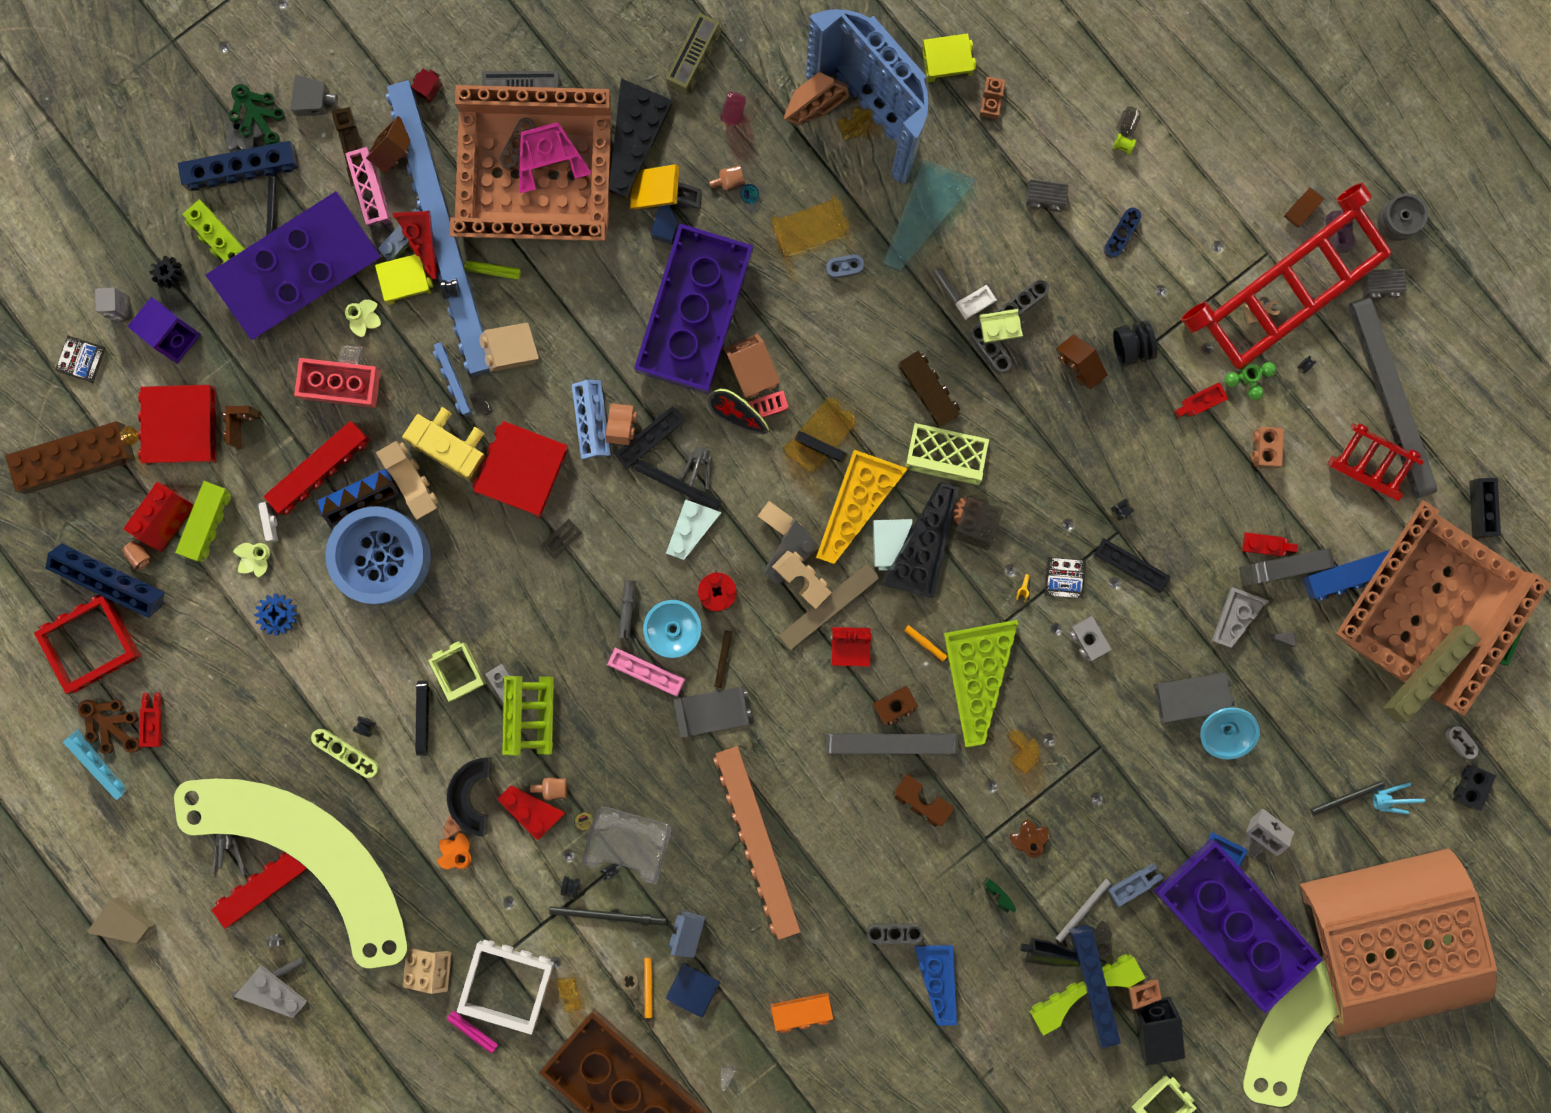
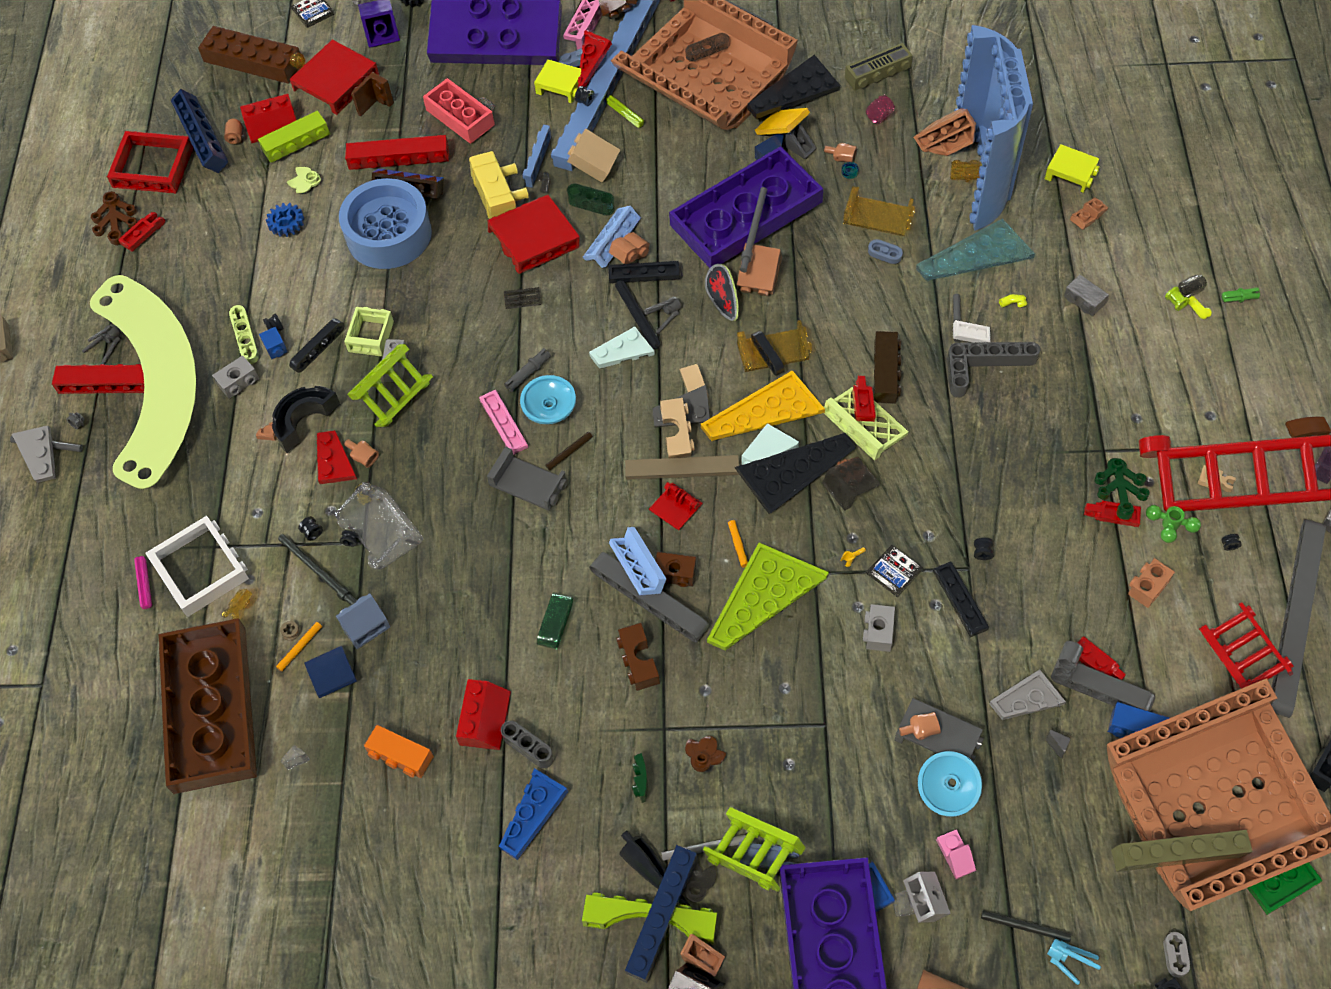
camera: 45 degrees right, 25 degrees down
medium azure wing [63,729,126,800] -> none
white plate [258,502,278,542] -> none
yellowish green plate [345,300,381,337] -> none
tan brick [376,441,438,520] -> none
tan bracket [403,948,452,994] -> none
orange plate [437,832,472,869] -> none
dark pink wing [519,122,591,193] -> none
red brick [698,572,737,612] -> none
nougat brick [713,745,800,940] -> none
coral slope [748,391,789,418] -> none
yellowish green plate [979,309,1023,343] -> none
clear yellow brick [1006,729,1040,774] -> none
reddish brown brick [1056,334,1108,390] -> none
dark blue beam [1104,207,1141,258] -> none
black wheel [1113,320,1157,367] -> none
none -> light grey brick [212,355,259,399]
none -> blue brick [259,327,288,360]
none -> red slope [456,679,511,750]
none -> clear green beam [537,592,573,650]
none -> clear green beam [567,183,615,216]
none -> light blue fence [609,527,666,595]
none -> lime fence [703,807,805,892]
none -> dark grey bar [740,187,767,273]
none -> red hinge [852,375,876,422]
none -> nougat piece [899,712,941,740]
none -> bright pink slope [936,830,976,879]
none -> neon yellow arm [999,294,1027,308]
none -> dark green plant [1094,458,1150,520]
none -> neon yellow arm [1188,296,1212,319]
none -> bright green axle [1221,287,1260,302]

